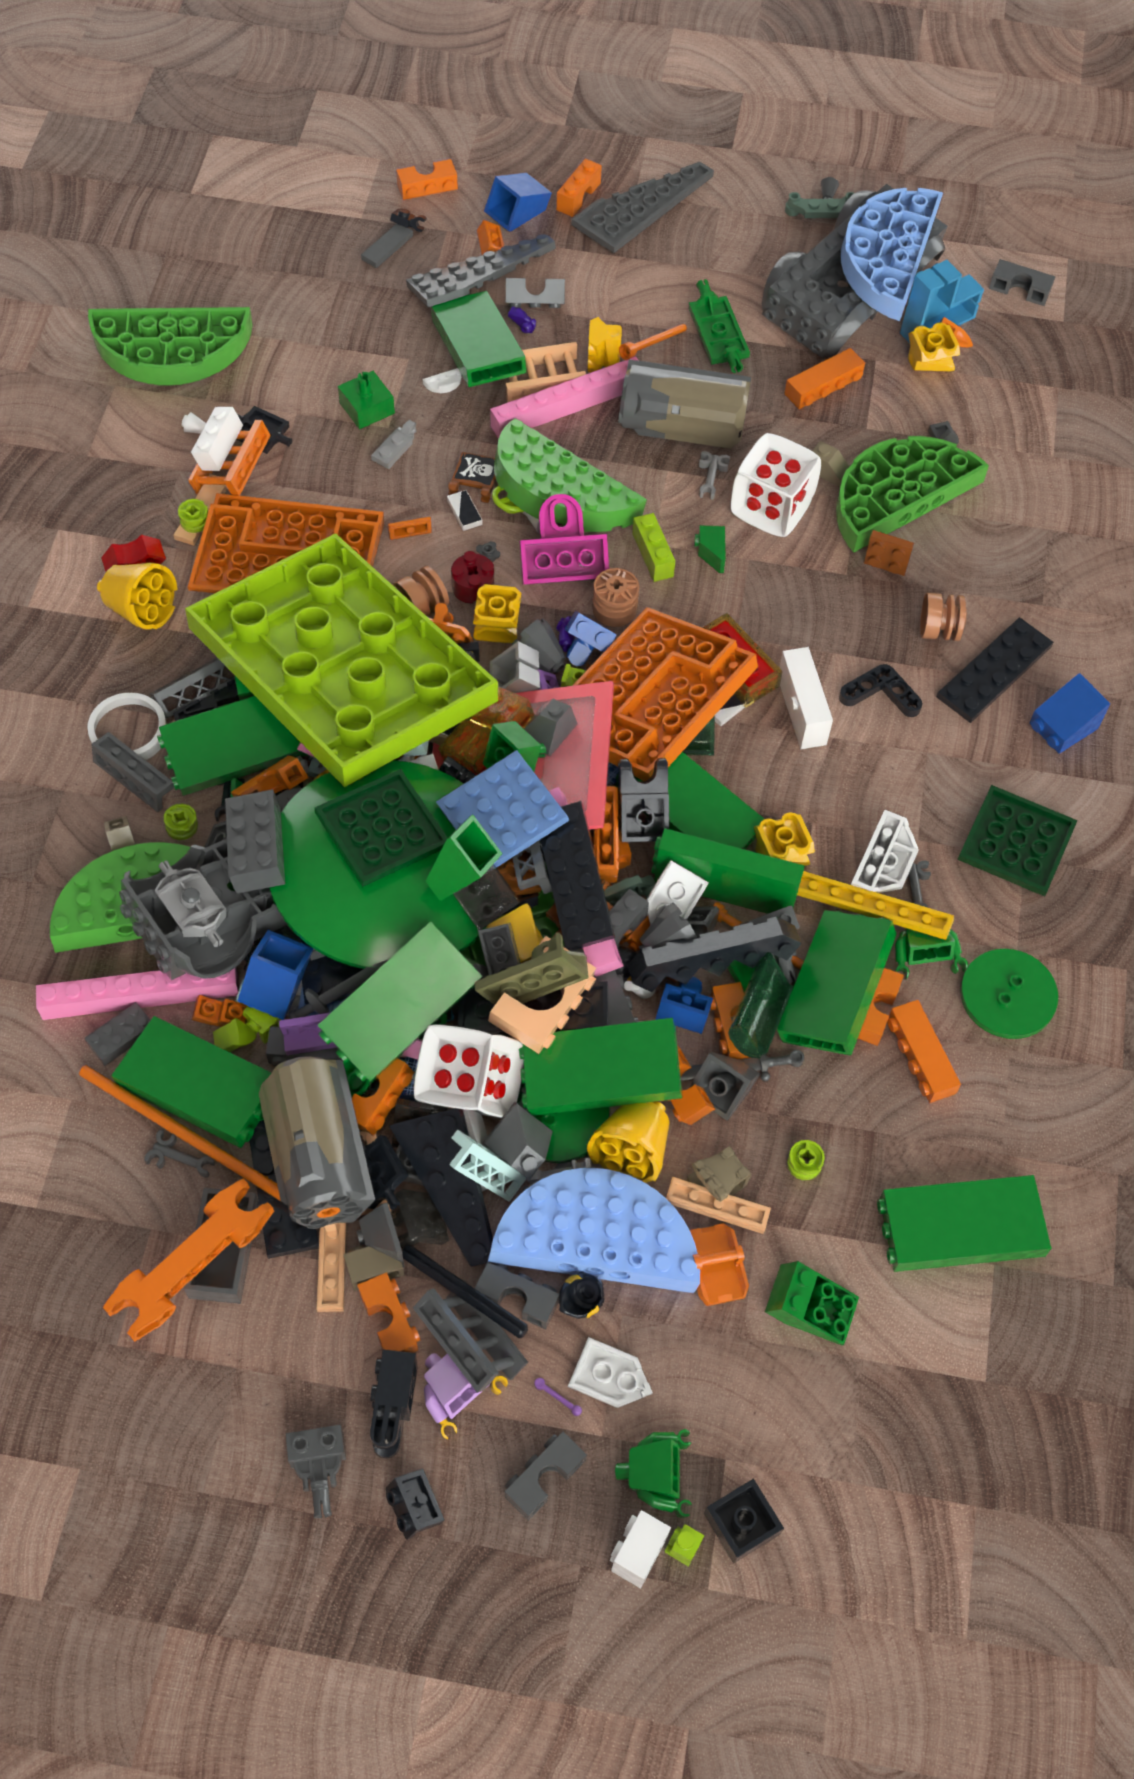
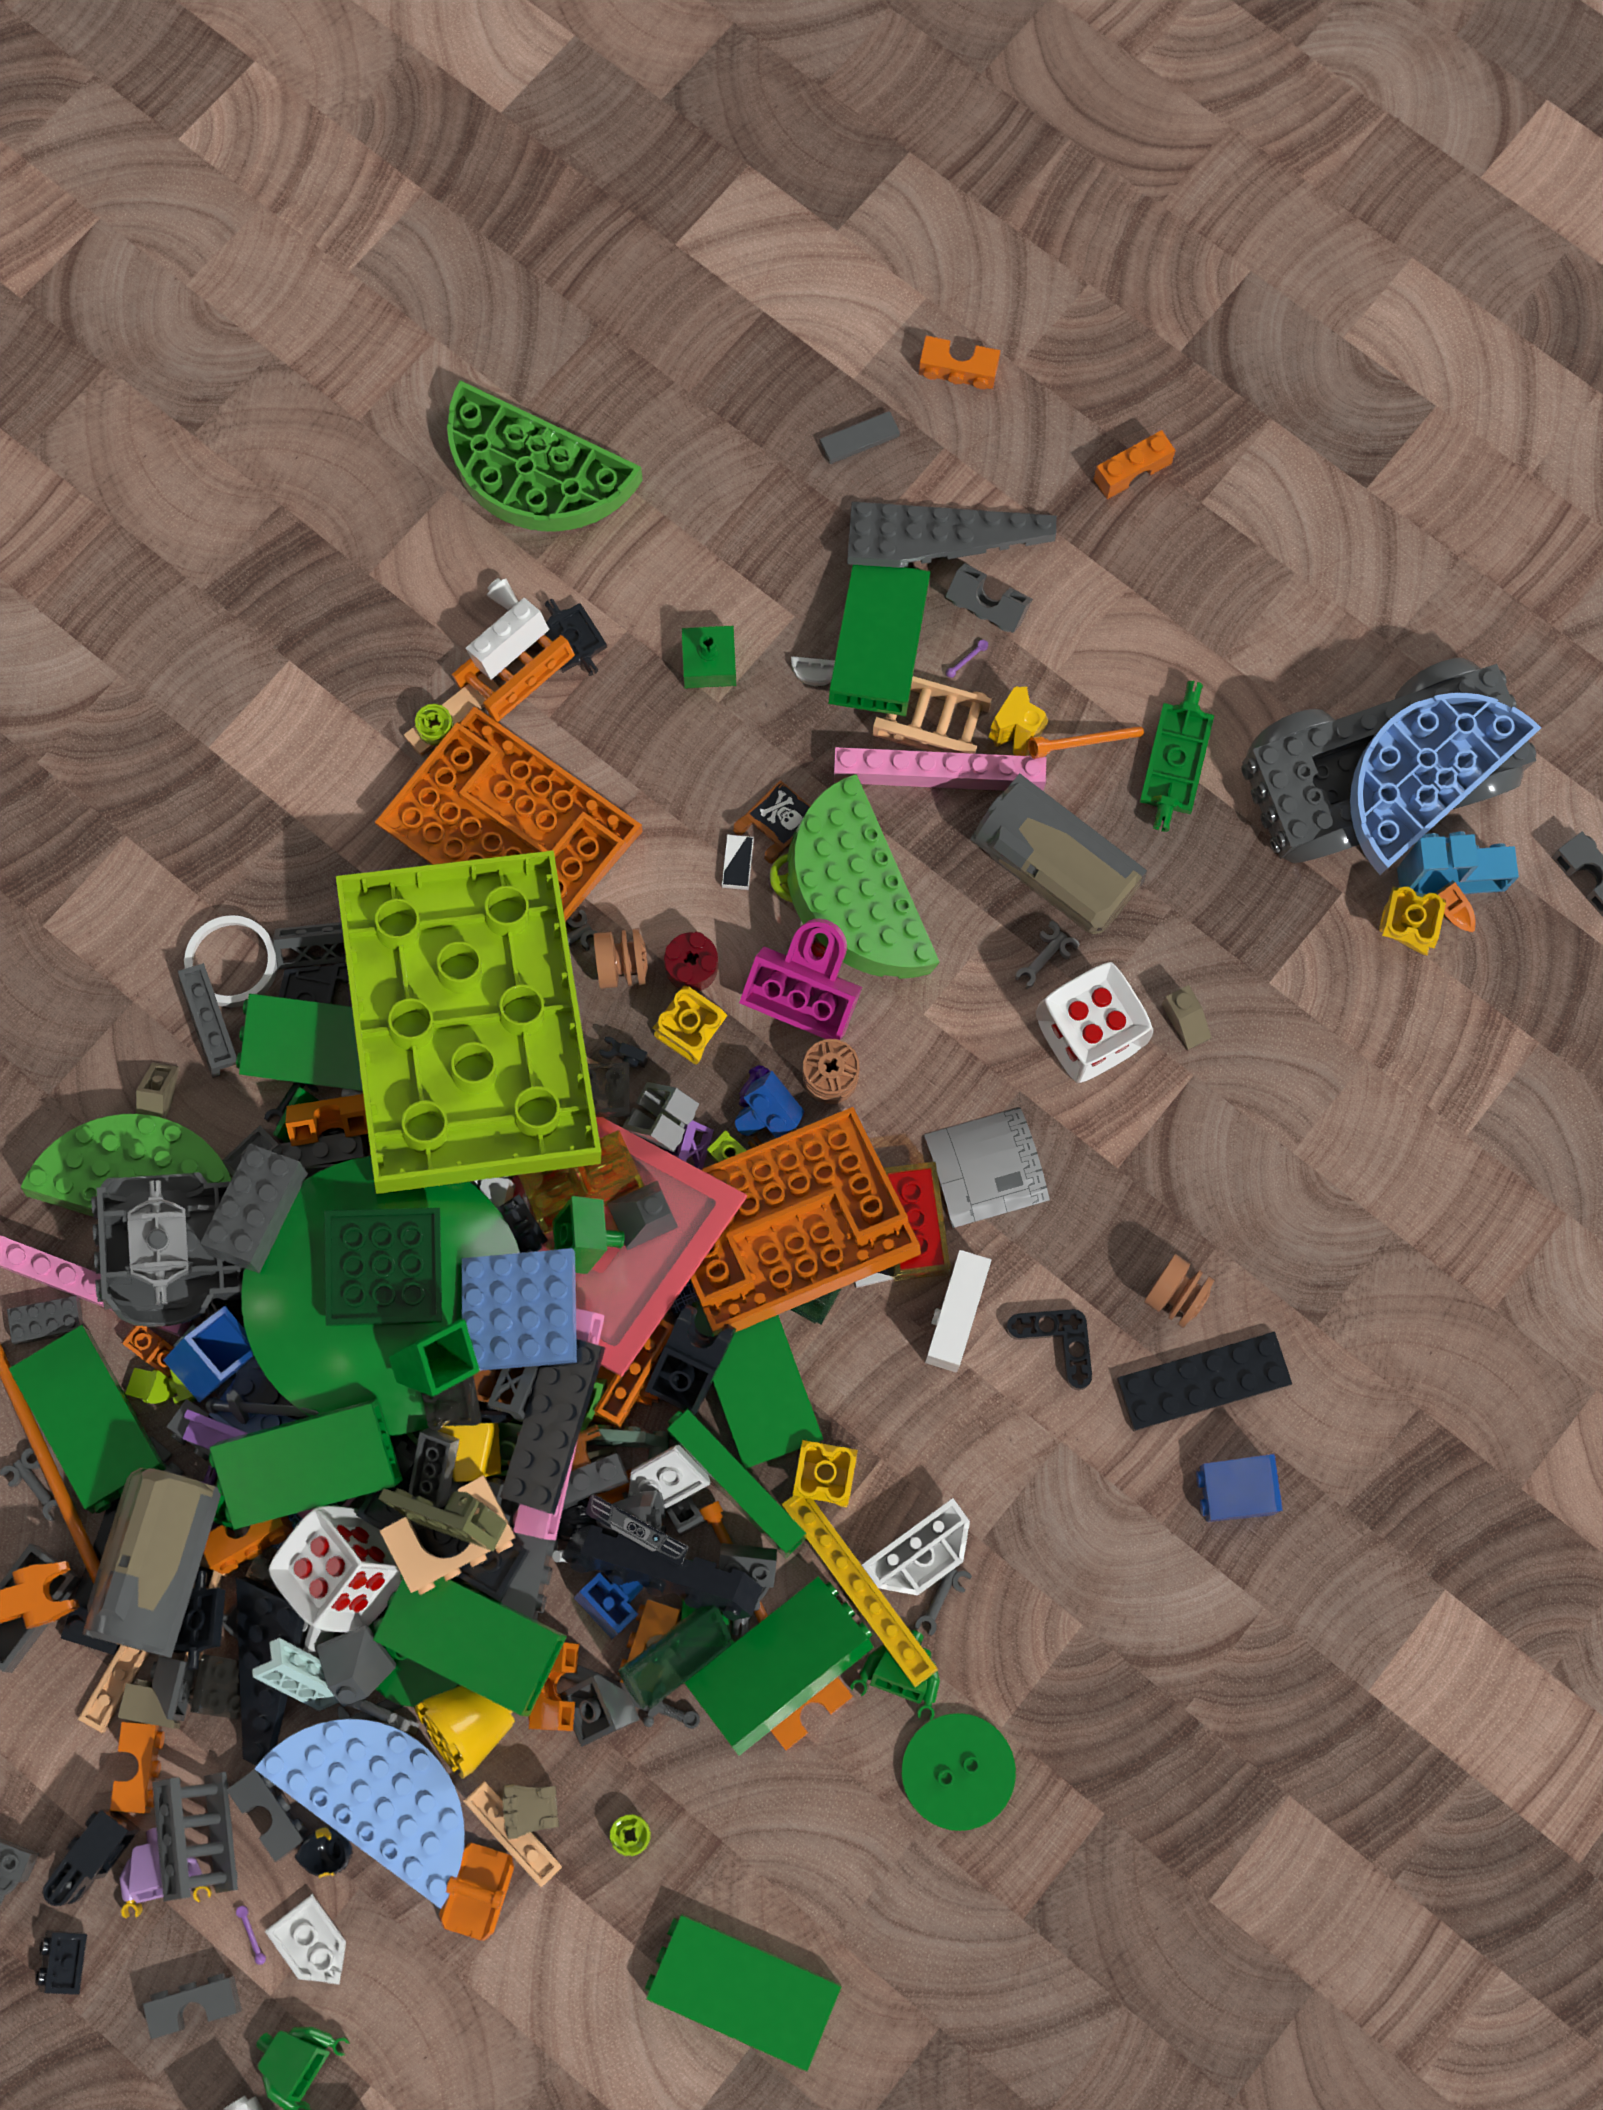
camera: 30 degrees right, 15 degrees up
yellow cone [97,563,178,629] -> none
red brick [101,535,166,572] -> none
lime wheel [164,803,198,840] -> none
light grey hinge [371,420,417,469] -> none
orange slope [388,517,432,540] -> none
black plate [390,208,427,232] -> none
black axle [402,1244,528,1338] -> none
orange shield [429,603,474,644] -> none
dark grey plate [476,541,500,562] -> none
orange slope [477,220,504,255] -> none
blue slope [484,173,552,232] -> none
dark purple arm [508,306,536,334] -> none
dark grey cone [512,618,566,674] -> none
dark grey wing [571,162,714,253] -> none
lime brick [632,513,675,582] -> none
green slope [694,525,726,573] -> none
green slope [765,1261,859,1345] -> none
orange brick [784,348,865,409] -> none
sand green plate [785,192,854,218] -> none
dark grey cone [821,177,839,199] -> none
bright green brick [836,436,989,553] -> none
dark orange plate [864,530,914,576] -> none
orange brick [887,1000,961,1103] -> none
dark grey tile [928,421,959,444] -> none
dark green plate [957,785,1078,897] -> none
none -> sticker [585,1494,688,1566]
none -> light grey sticker [924,1107,1050,1228]
none -> medium lavender hinge [946,640,988,678]

